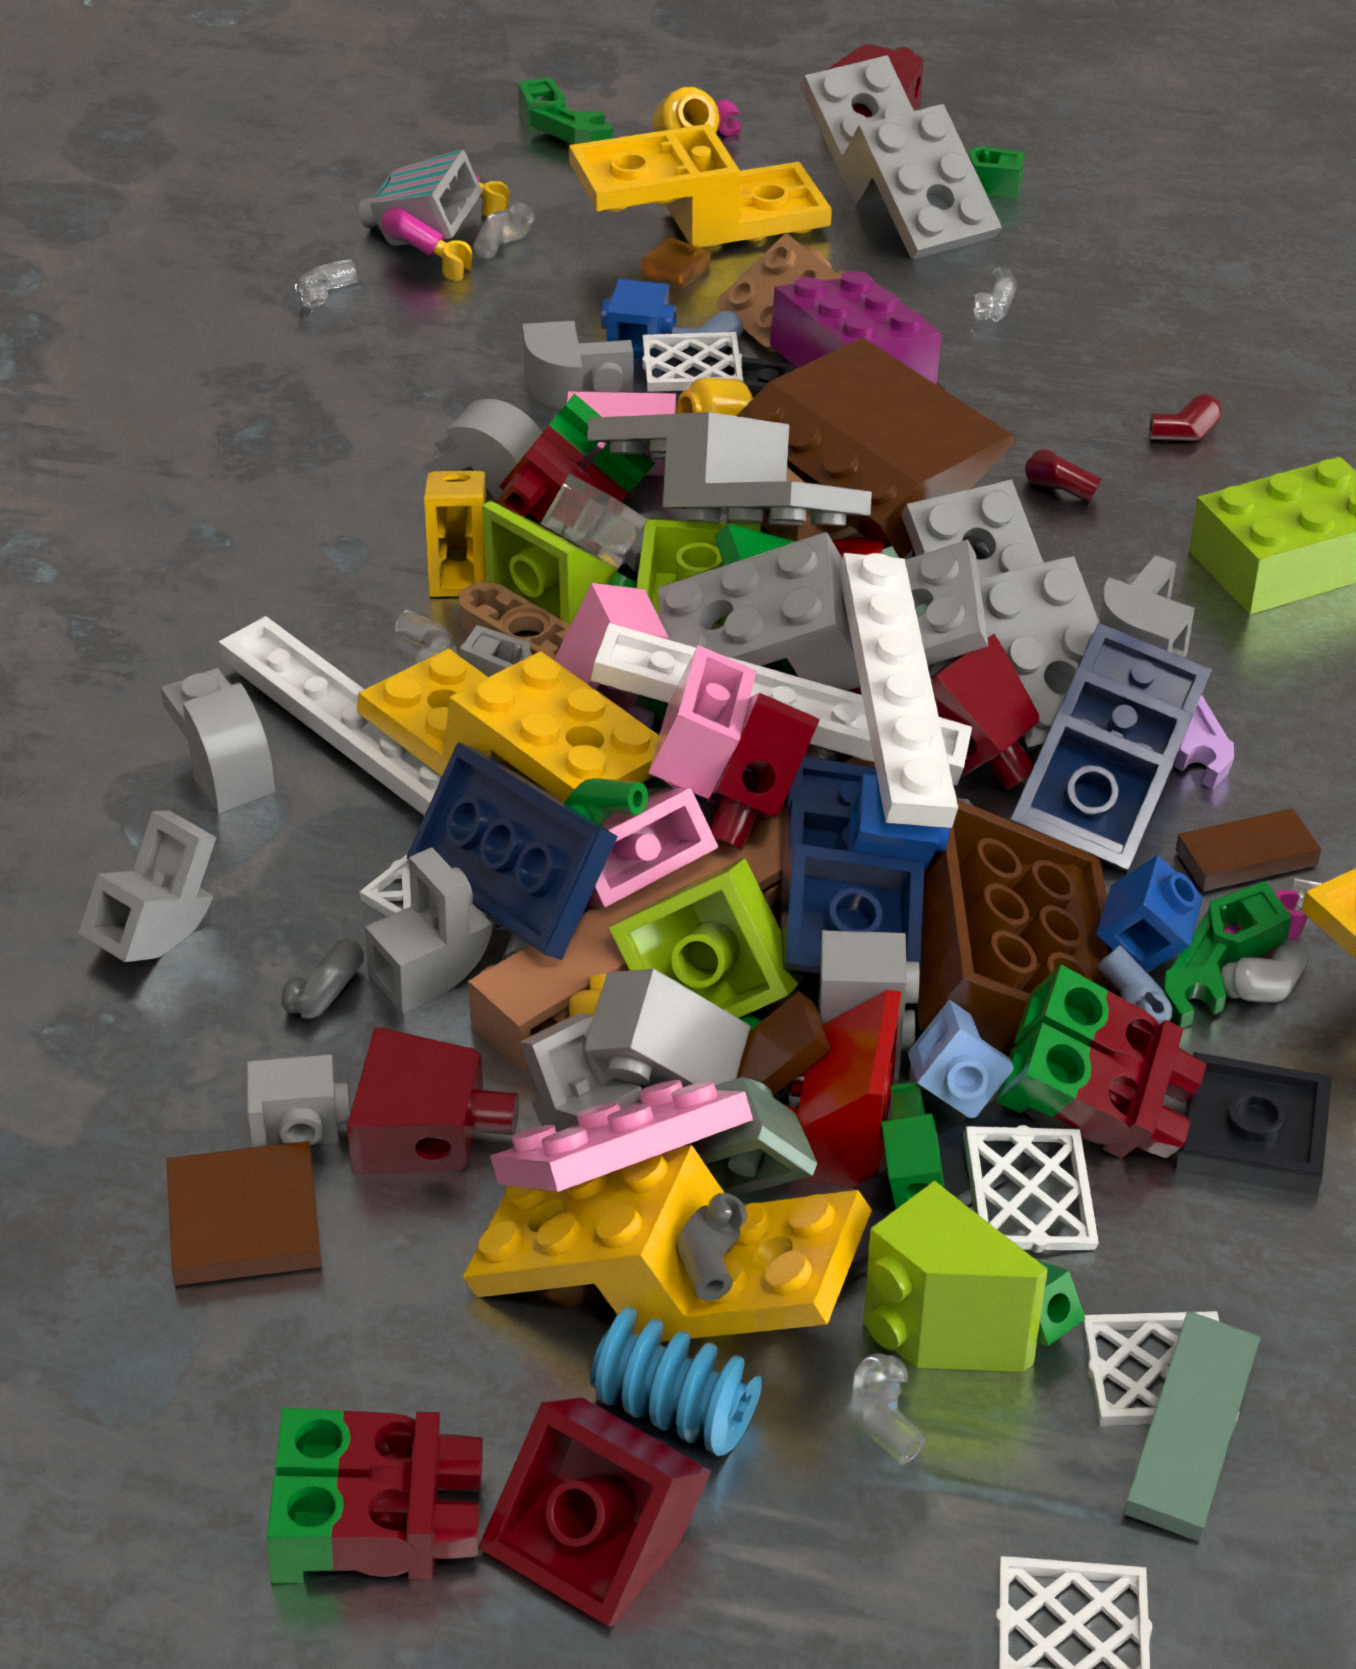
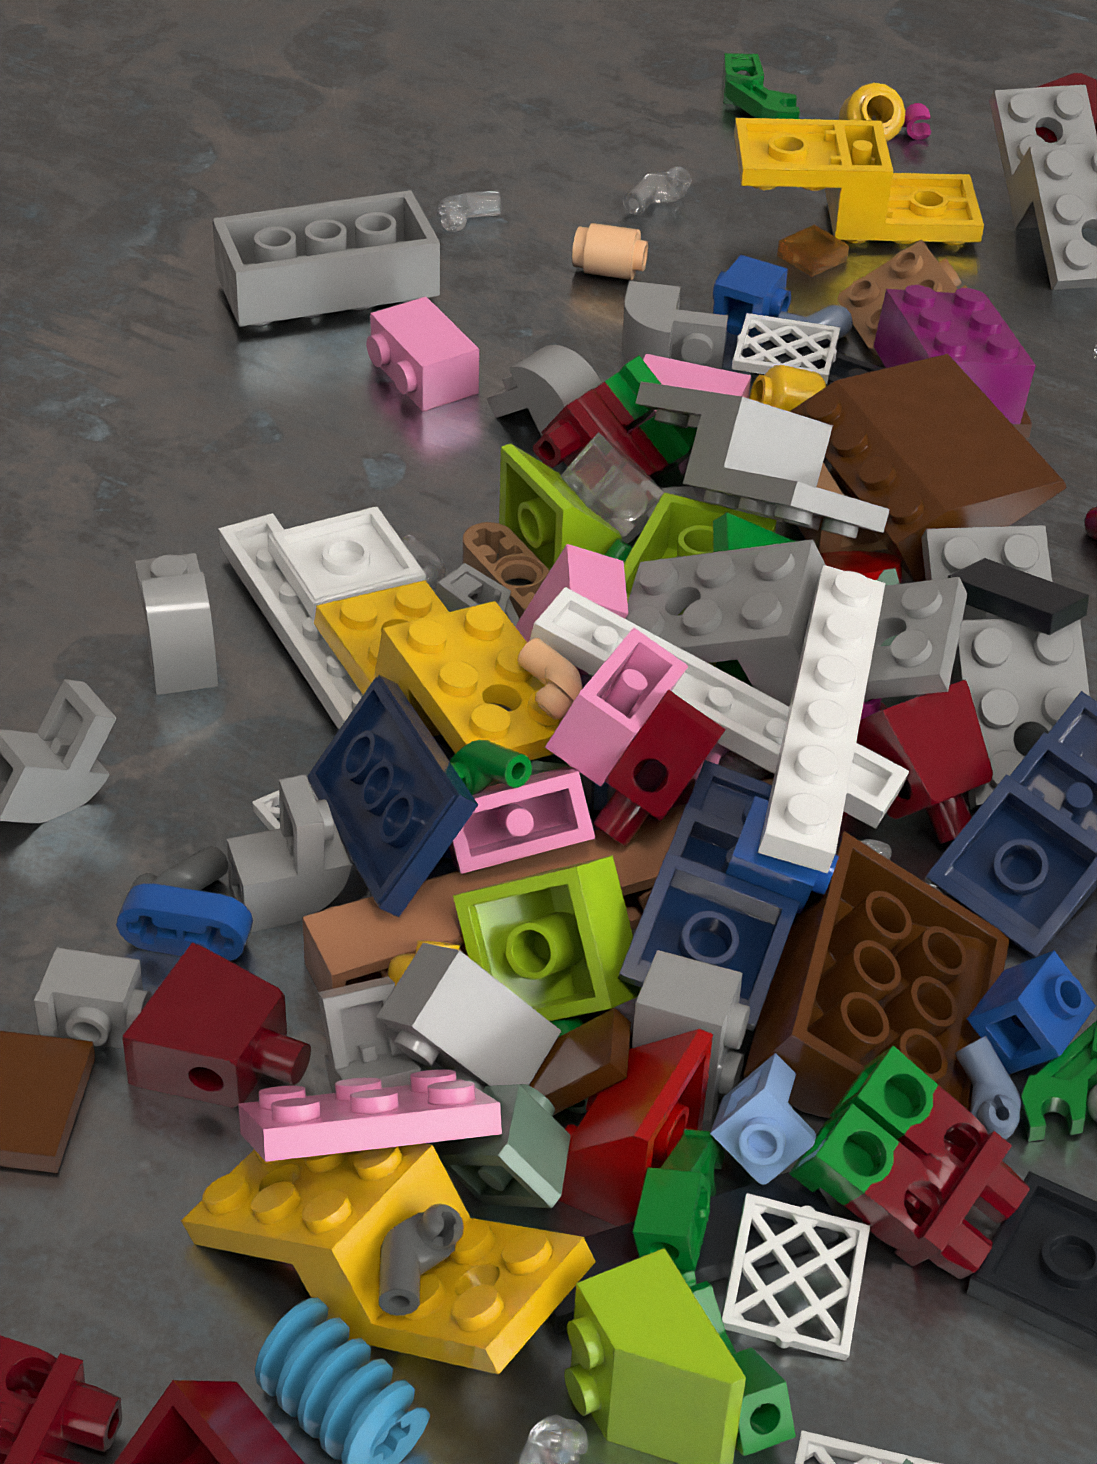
camera: 15 degrees right, 0 degrees up
torso [358,148,510,281] -> none
yellow torso [424,470,486,597] -> none
none -> blue beam [116,883,253,961]
none -> light grey brick [212,190,440,327]
none -> white tile [268,507,426,620]
none -> bright pink brick [366,296,479,412]
none -> light nougat arm [517,638,583,719]
none -> light nougat brick [572,223,648,280]
none -> black tile [948,558,1089,635]

